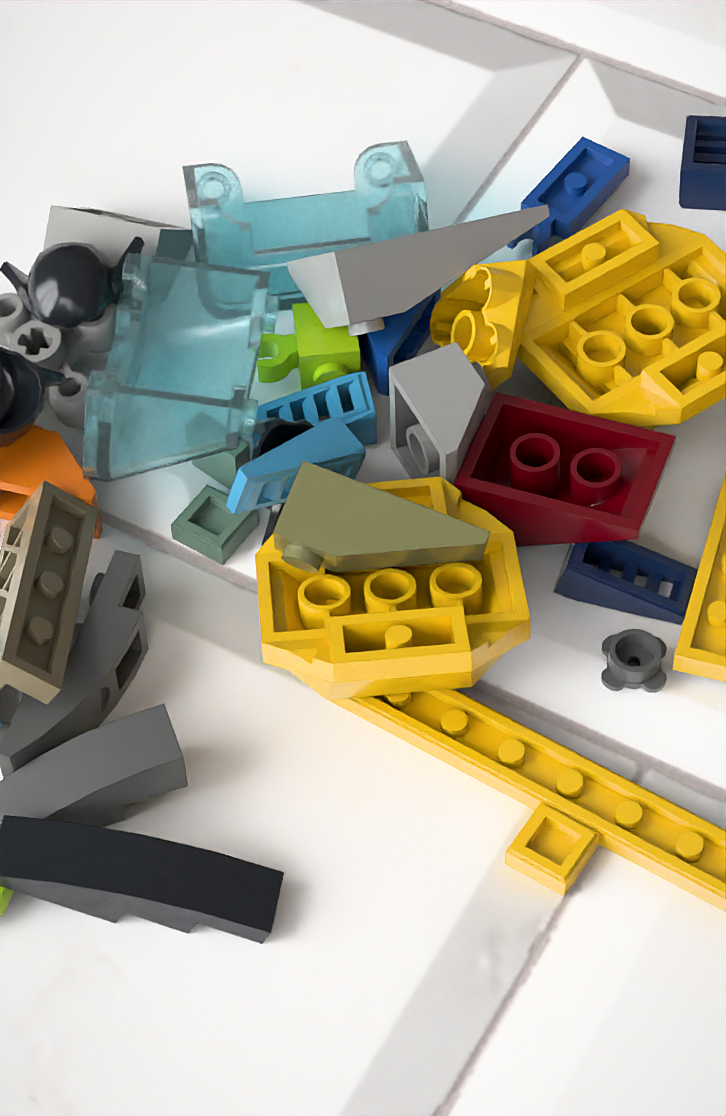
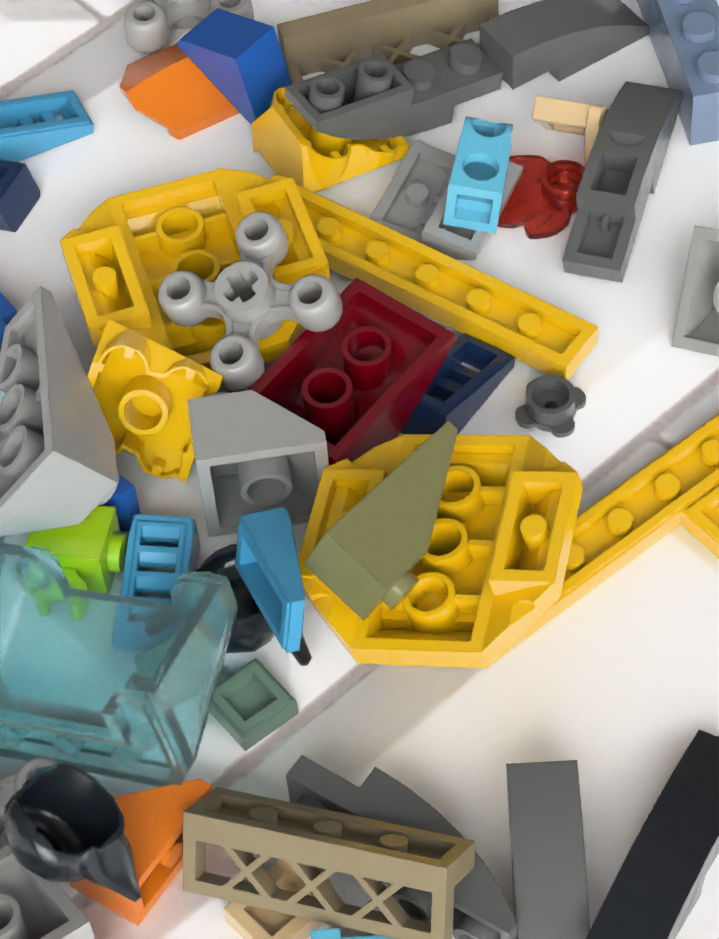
camera: 70 degrees left, 0 degrees up
none -> light grey gear [158,211,343,392]

